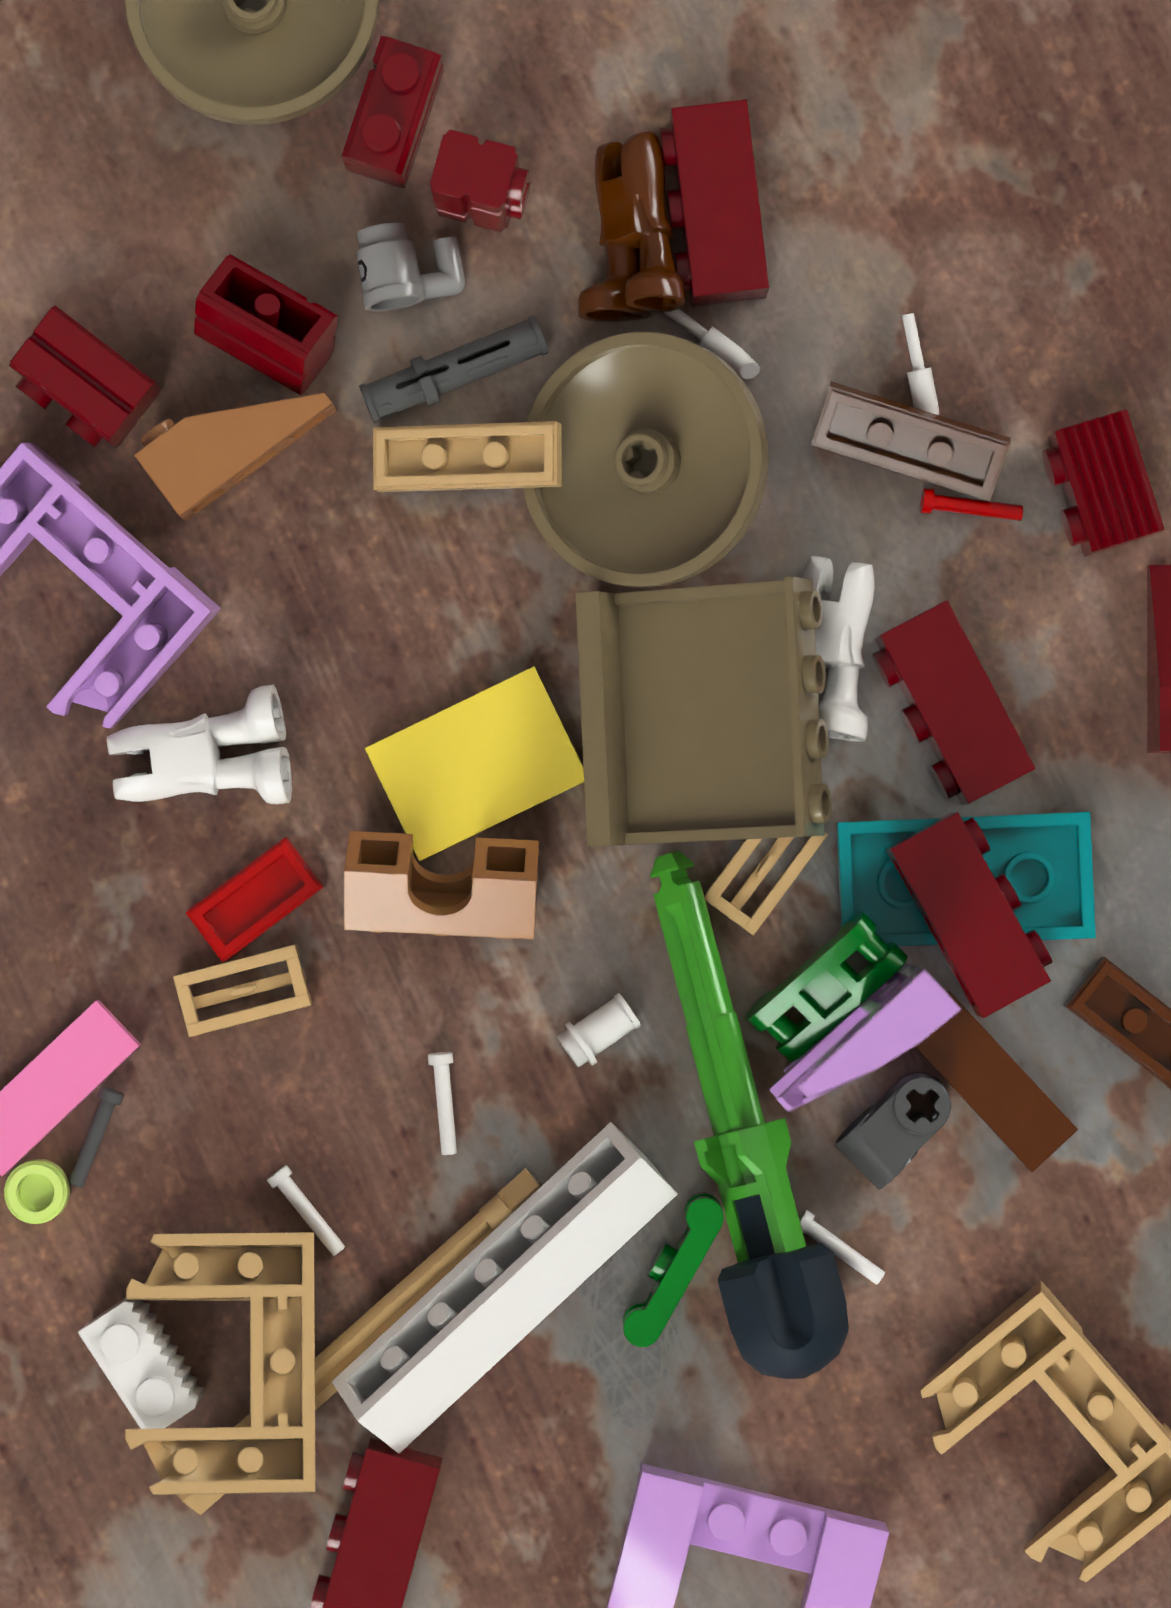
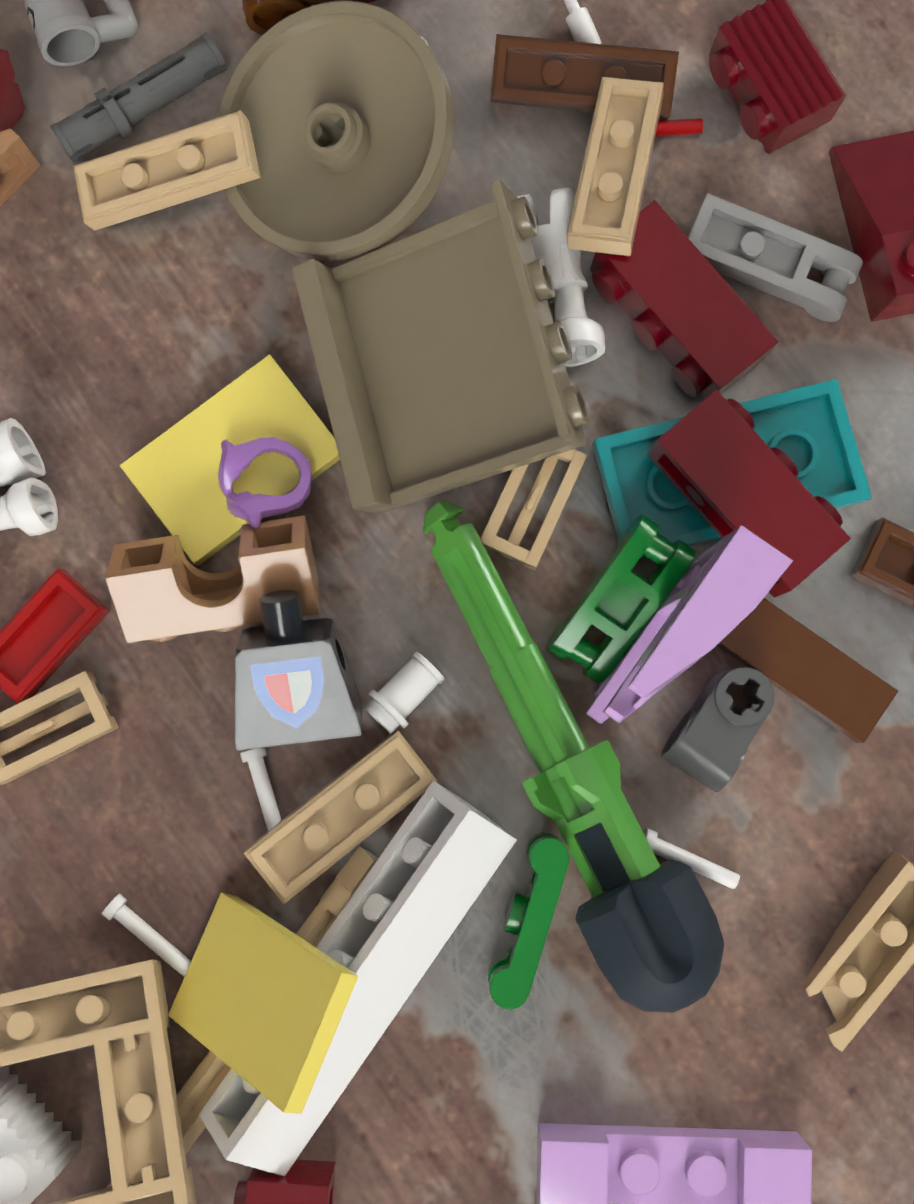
camera: 15 degrees left, 5 degrees down
none -> light yellow tile [168,892,359,1114]
none -> medium lavender piece [218,437,312,529]
none -> torso [235,590,363,751]
none -> tan tile [244,730,437,904]
none -> tan tile [567,77,664,256]
none -> light grey plate [688,193,863,322]

